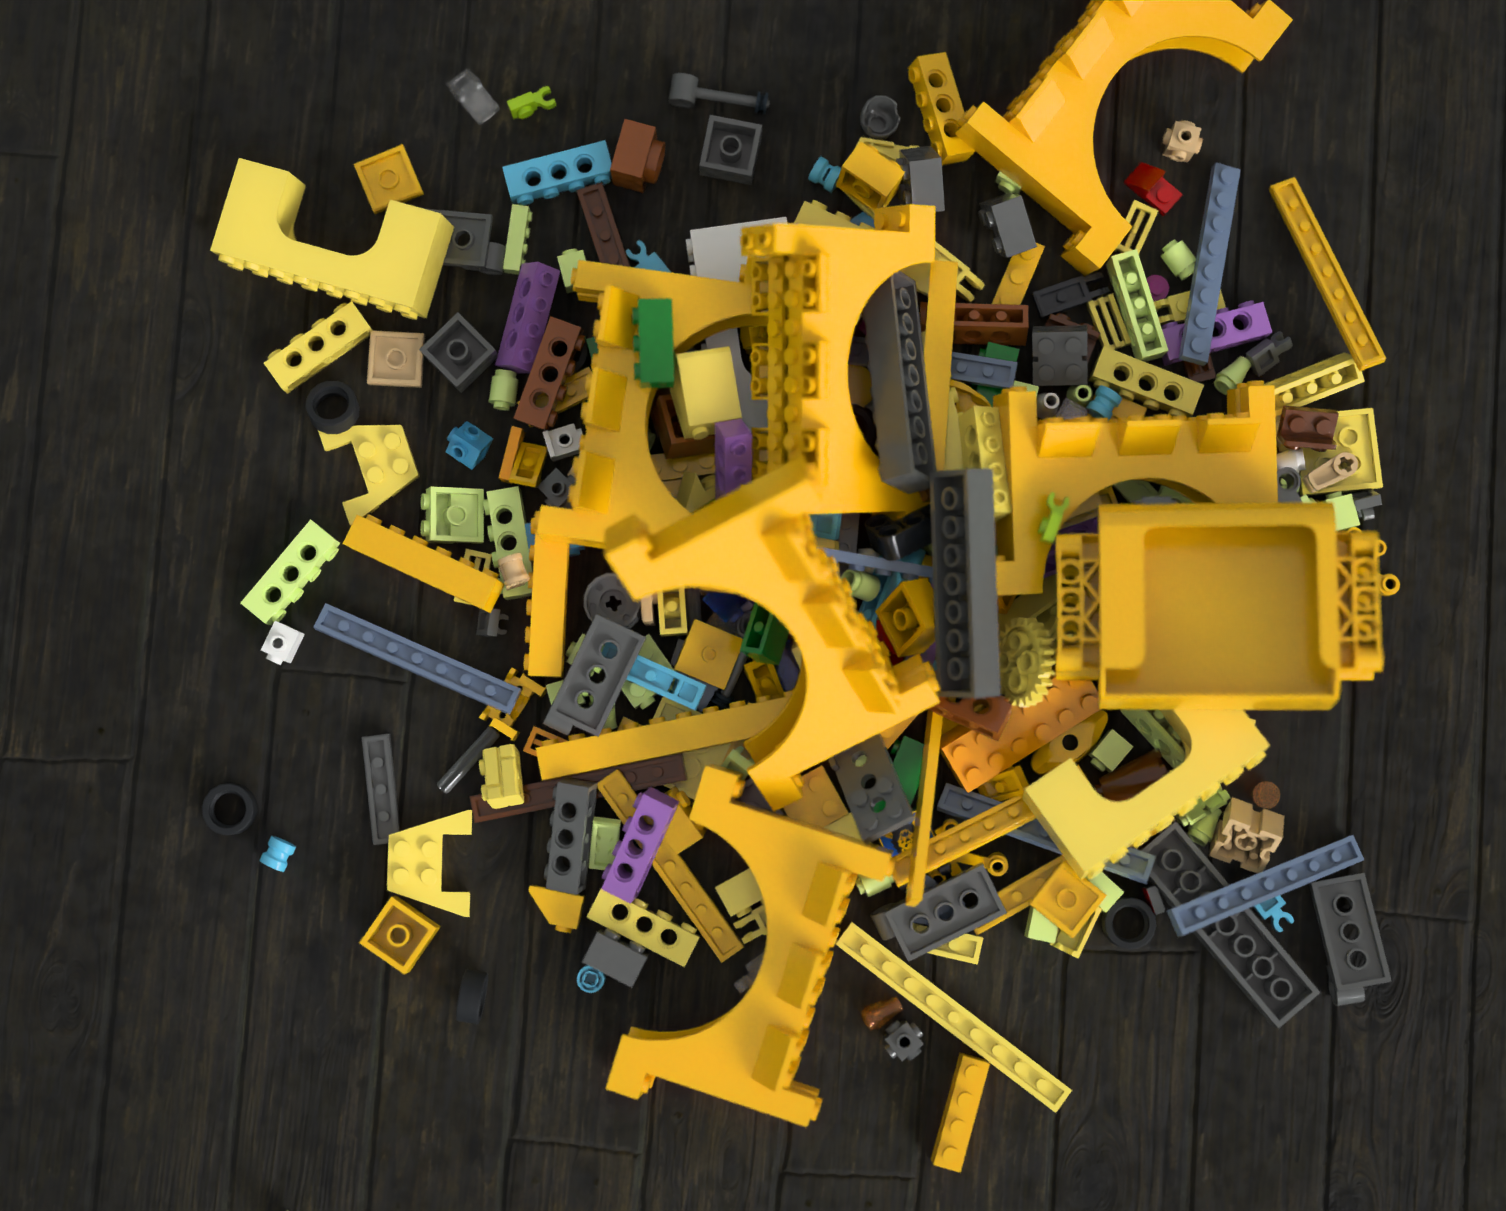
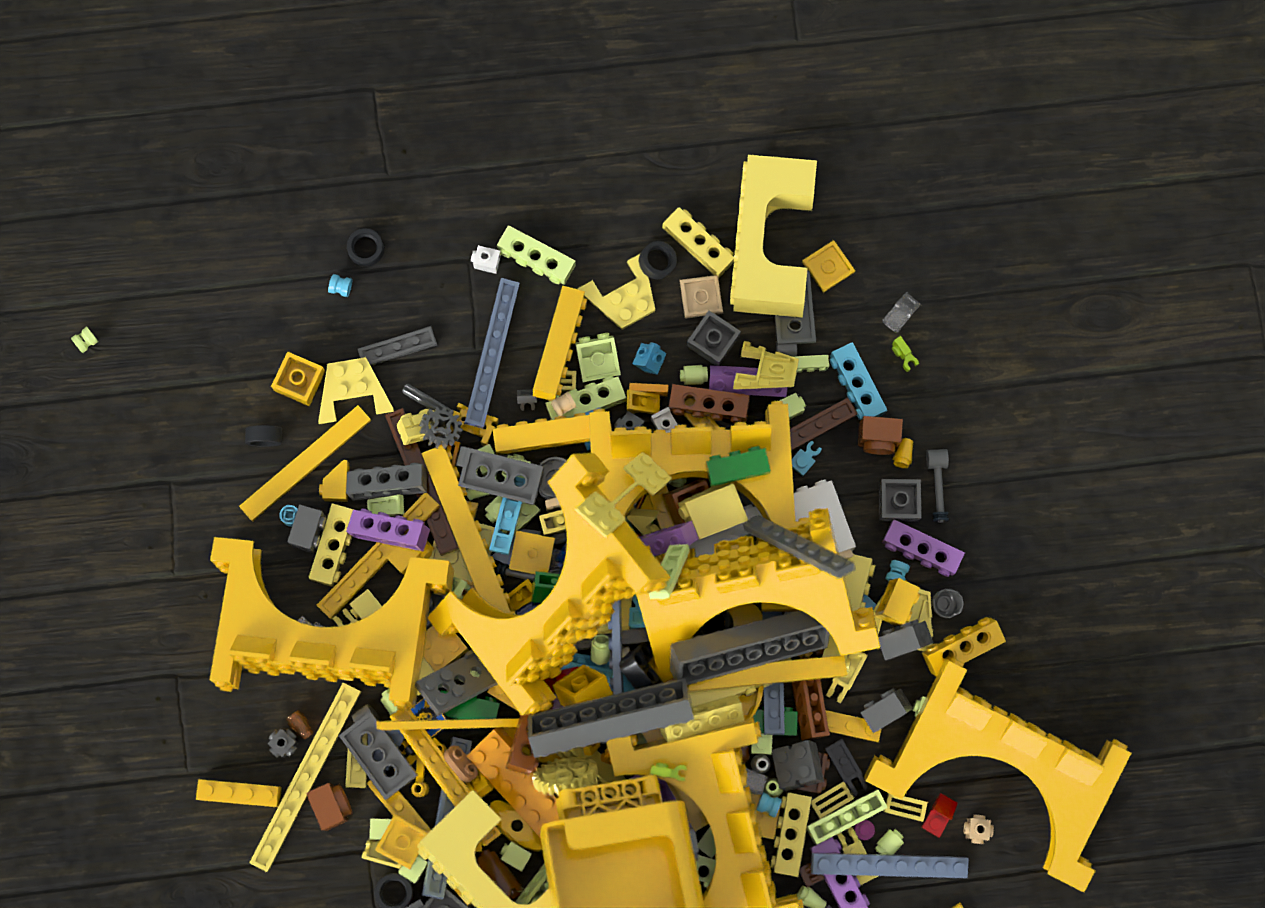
camera: 75 degrees right, 5 degrees down
none -> yellow tile [239,406,371,522]
none -> dark orange piece [306,783,353,831]
none -> dark grey gear [419,406,462,449]
none -> medium nougat plate [444,745,478,782]
none -> light yellow hinge [575,452,672,538]
none -> yellowish green plate [649,544,690,599]
none -> light yellow wing [733,341,799,390]
none -> dark grey plate [743,515,856,579]
none -> medium lavender brick [882,519,965,577]
none -> yellow cone [893,438,913,468]

